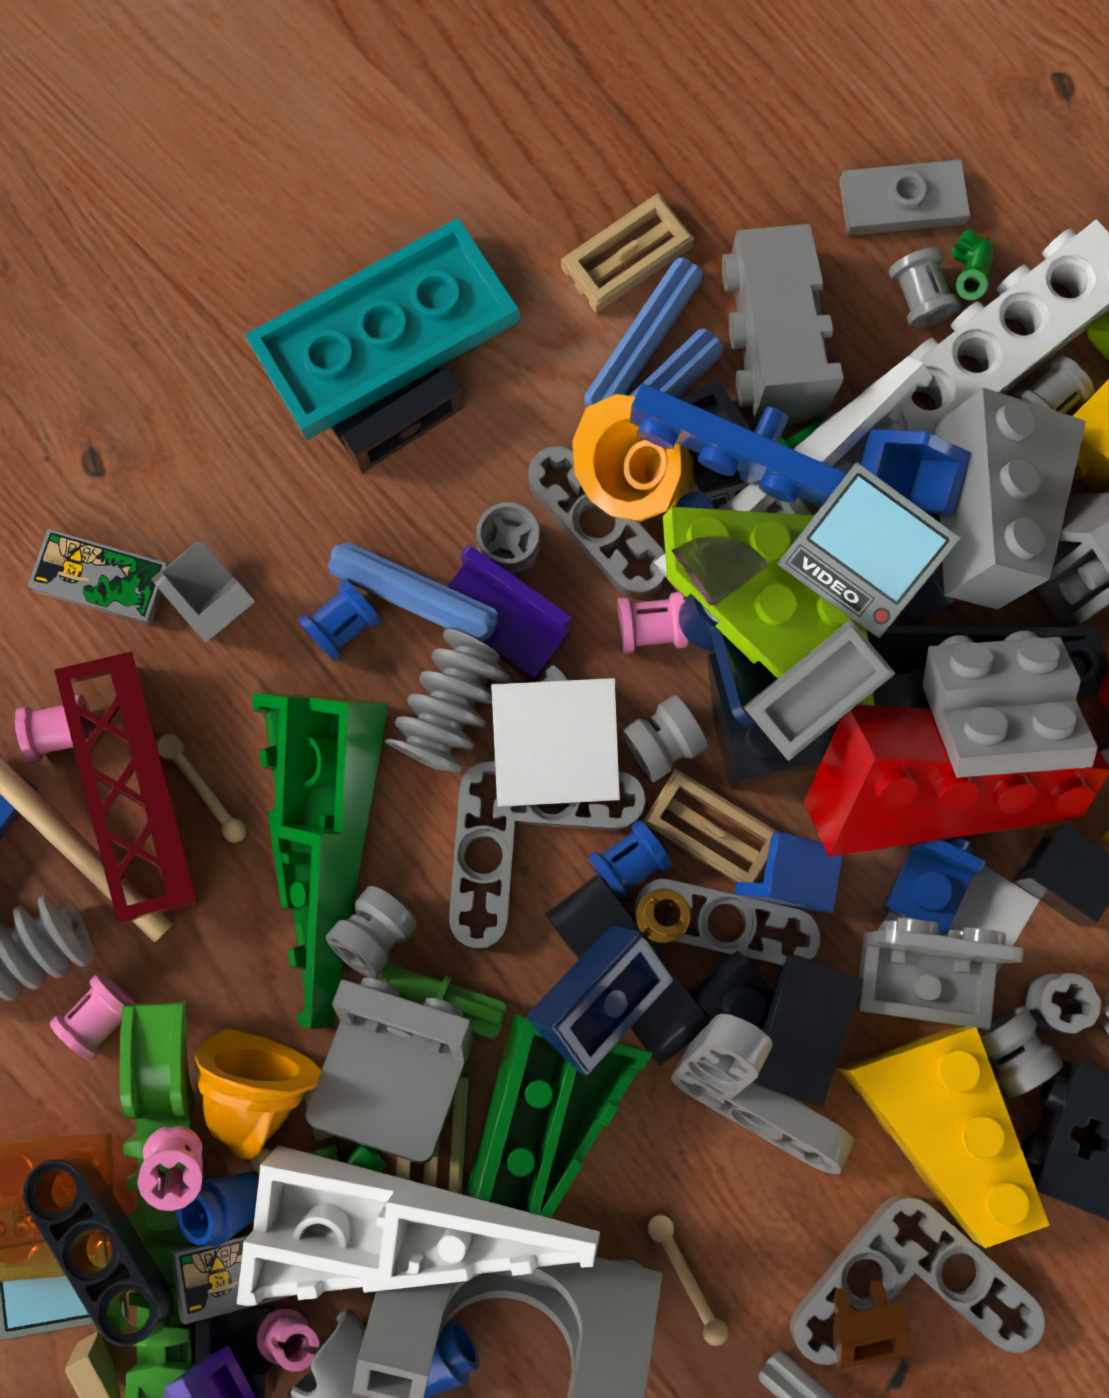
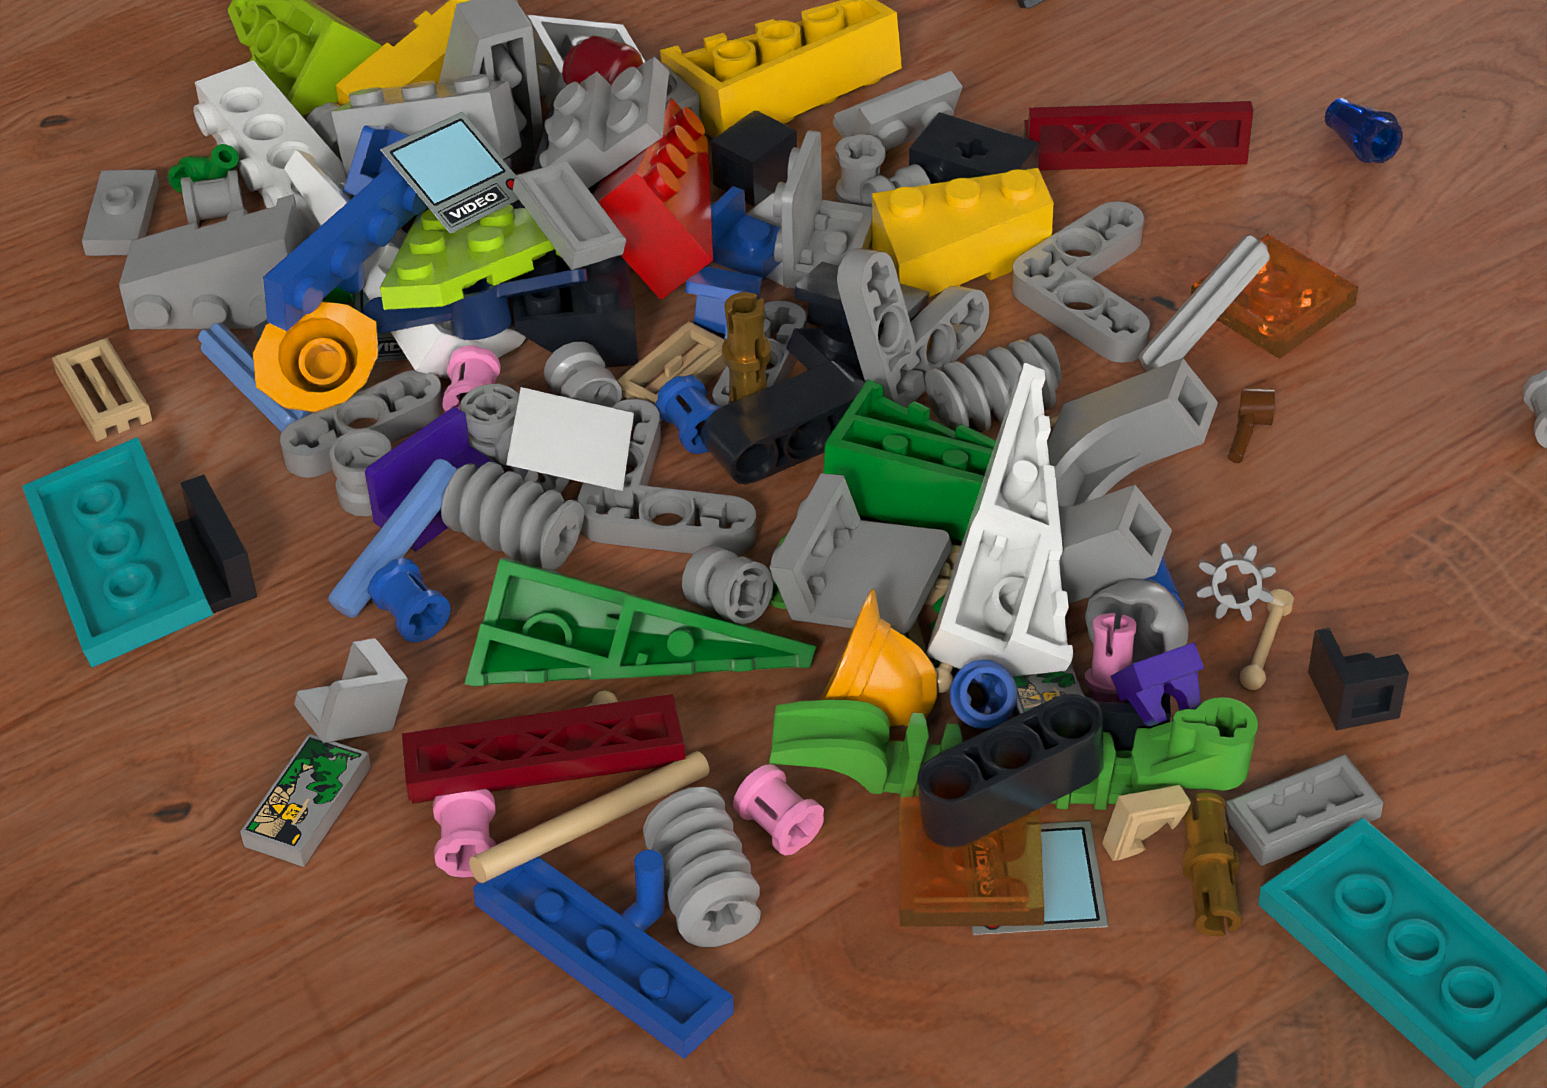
camera: 80 degrees left, 35 degrees down
bright pink bush [138,1126,203,1211] -> none
dark blue slope [526,926,673,1076] -> none
medium blue axle [584,257,703,407] -> none
clear smoke tile [671,536,769,606] -> none
reddish brown tile [833,1280,910,1369] -> none
none -> light grey wheel [460,384,519,468]
none -> light grey piece [924,333,1062,432]

